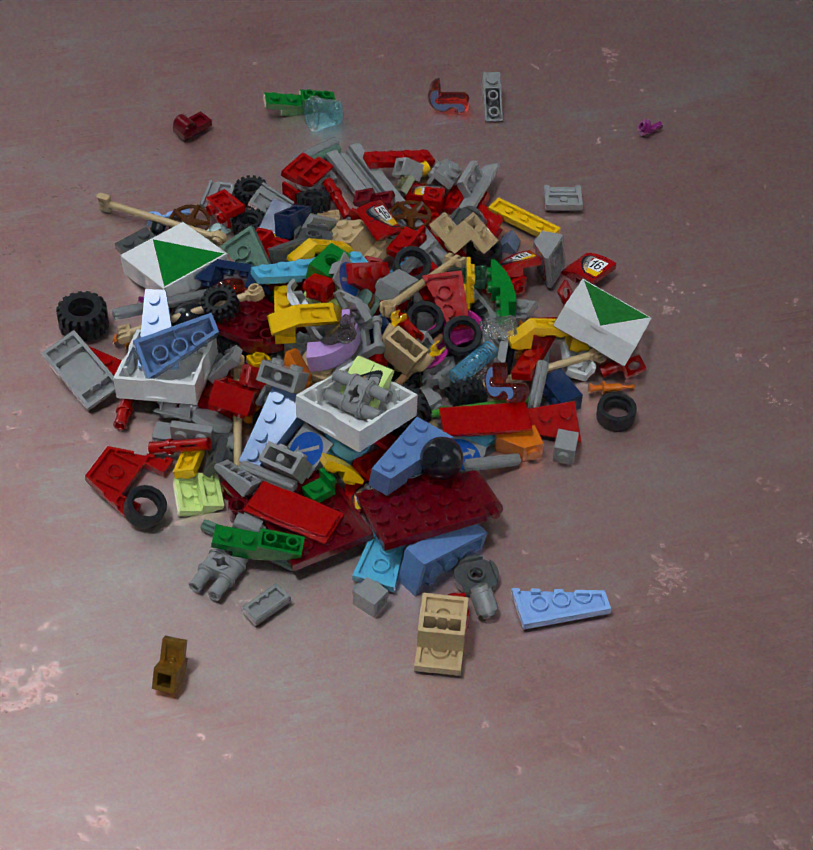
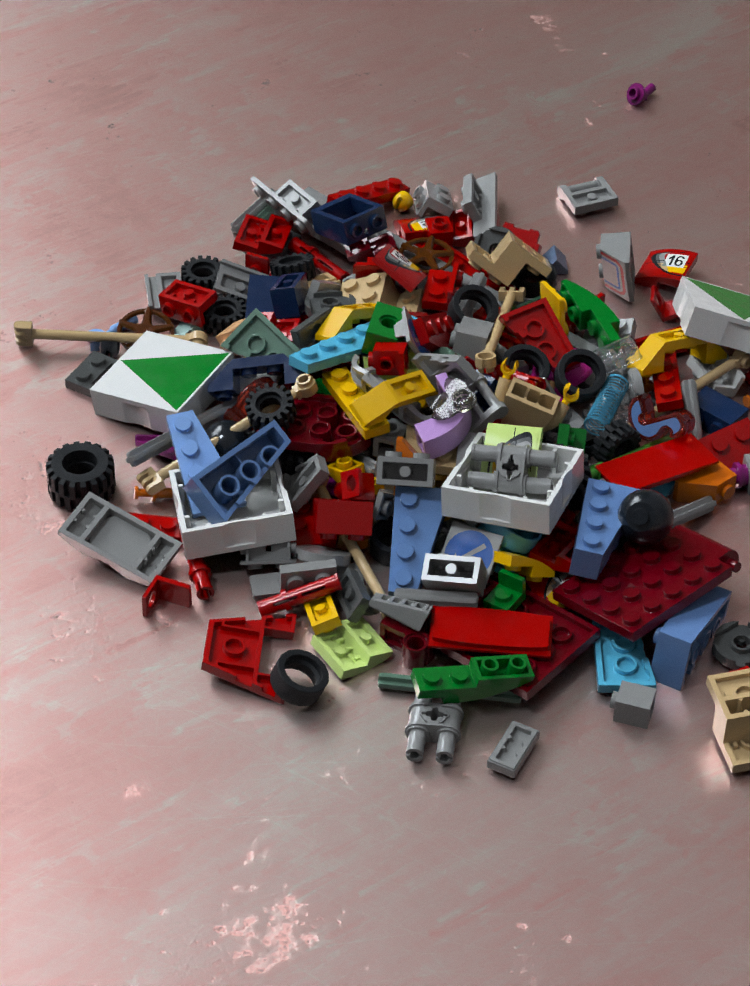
camera: 20 degrees left, 5 degrees down
pearl gold brick [152,635,188,694] -> none
dark red plate [173,111,212,140] -> none
light grey brick [232,512,266,533] -> none
green slope [263,89,336,116] -> none
clear light blue piece [304,96,344,132] -> none
light grey brick [392,157,424,183] -> none
olive plate [396,174,416,196] -> none
clear red animal [428,78,469,114] -> none
black hinge [471,299,488,316] -> none
light grey slope [481,72,503,122] -> none
yellow plate [488,197,561,237] -> none
red slope [499,250,541,278] -> none
none -> red bracket [142,575,192,617]
none -> light grey bracket [250,176,320,237]
none -> dark blue window [310,193,388,246]
none -> green bracket [557,423,587,453]
none -> magenta plate [729,462,749,489]

